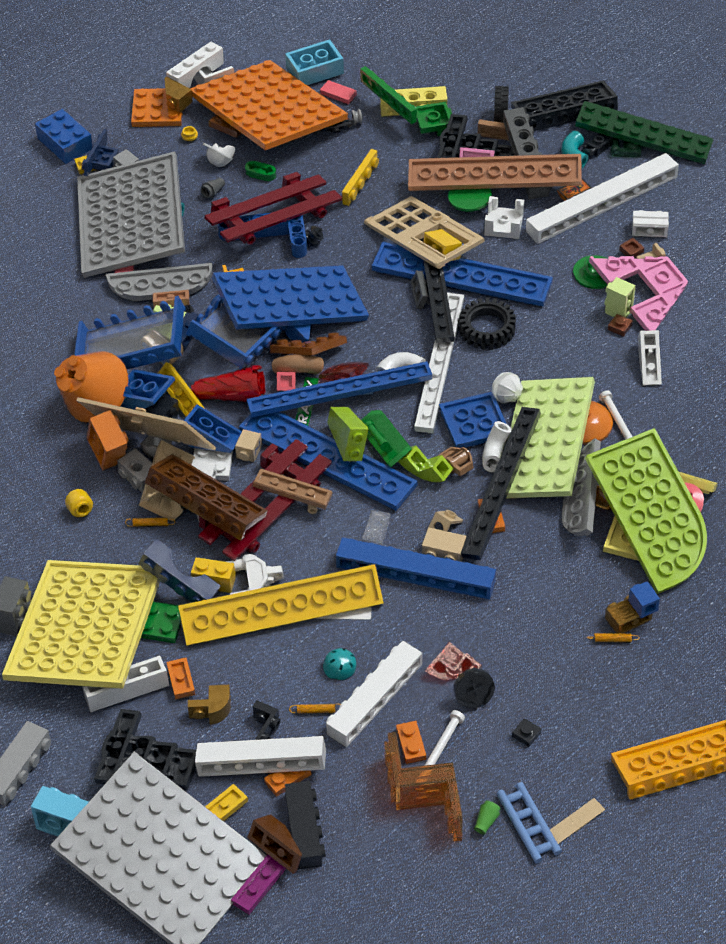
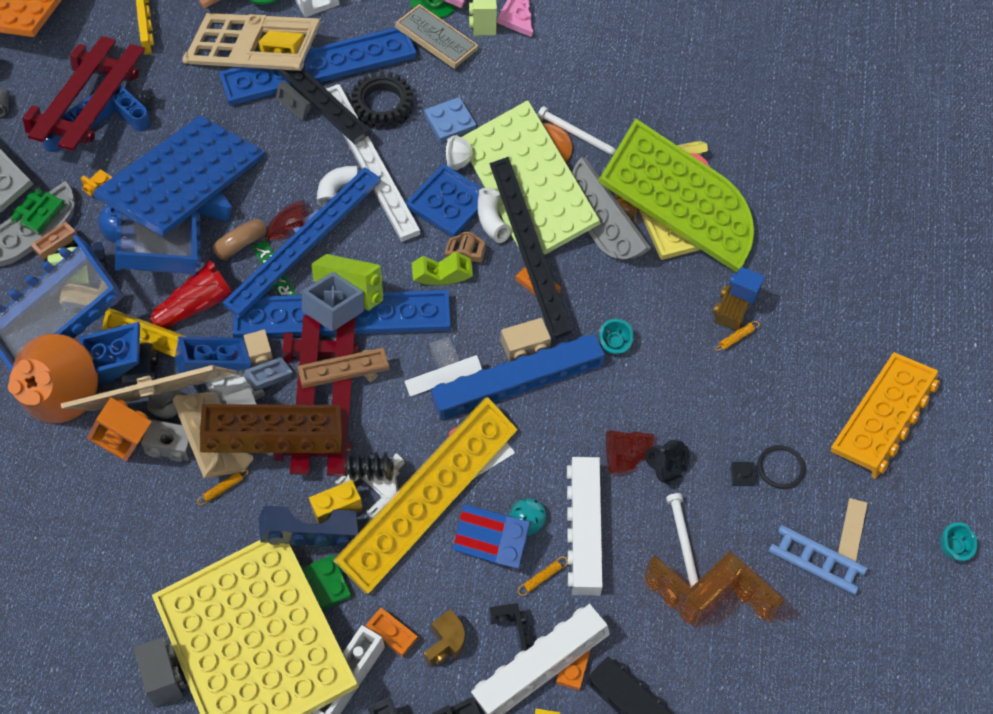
camera: 40 degrees left, 10 degrees up
yellow head [65,489,93,518] -> none
green beam [245,161,276,181] -> none
dark orange plate [270,333,347,355] -> none
coral plate [277,372,295,391] -> none
green piece [361,410,412,467] -> none
orange plate [396,721,426,764] -> none
tan bracket [427,510,463,531] -> none
bright green cone [474,801,500,835] -> none
copper plate [608,314,633,337] -> none
white slope [638,330,662,386] -> none
none -> green plate [10,188,65,234]
none -> sand blue plate [243,357,293,391]
none -> sand blue brick [302,272,364,332]
none -> black piece [345,451,394,481]
none -> tile [395,4,479,69]
none -> white sticker [405,355,482,396]
none -> medium blue plate [424,97,476,143]
none -> blue slope [452,504,531,568]
none -> teal helmet [599,319,633,355]
none -> black tyre [757,445,805,489]
none -> teal helmet [939,522,977,562]

